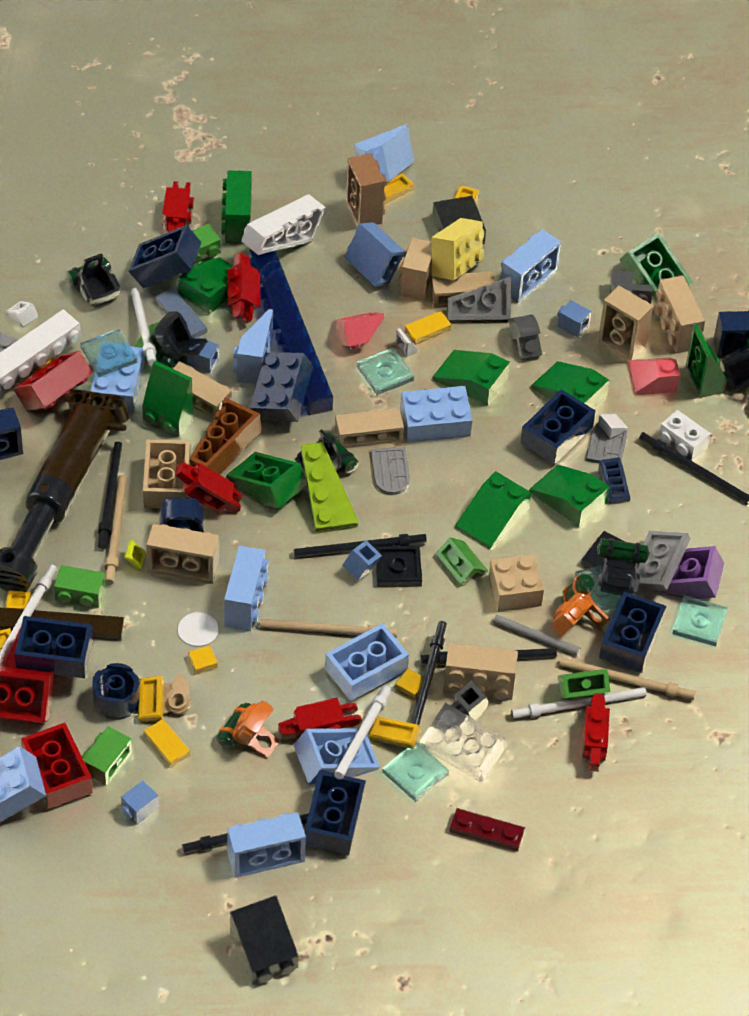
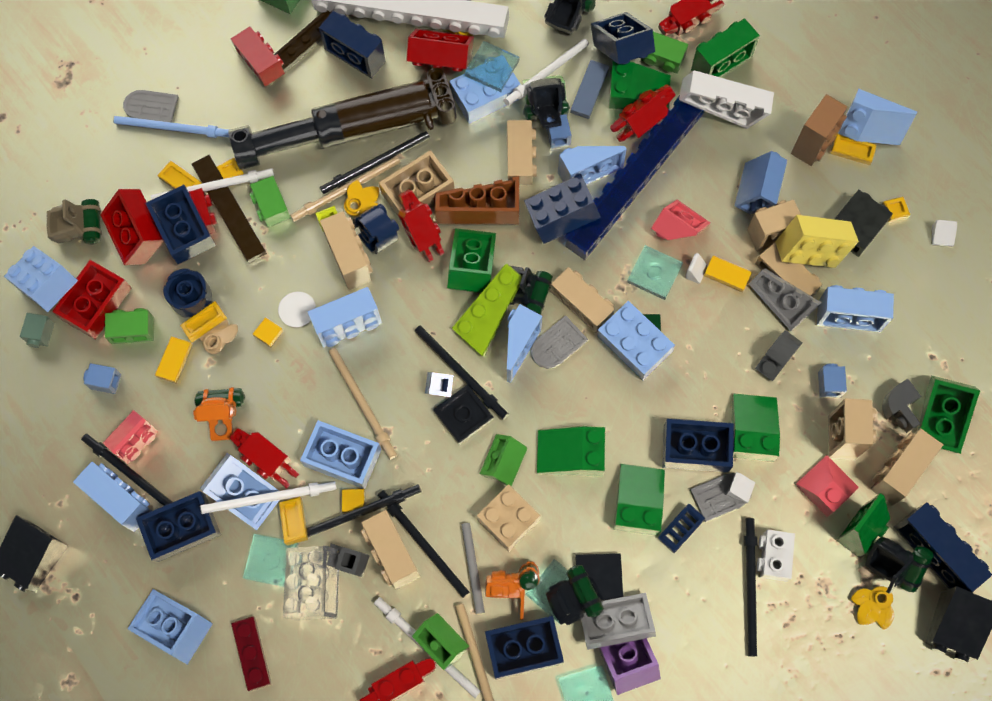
camera: 60 degrees right, 20 degrees up
green slope [142,361,193,436] -> none
green slope [432,350,510,406] -> none
none -> sand green brick [20,313,55,348]
none -> coral slope [103,410,158,464]
none -> light blue slope [128,589,213,665]
none -> yellow plate [344,180,379,216]
none -> light blue slope [507,304,542,383]
none -> white slope [932,220,957,247]

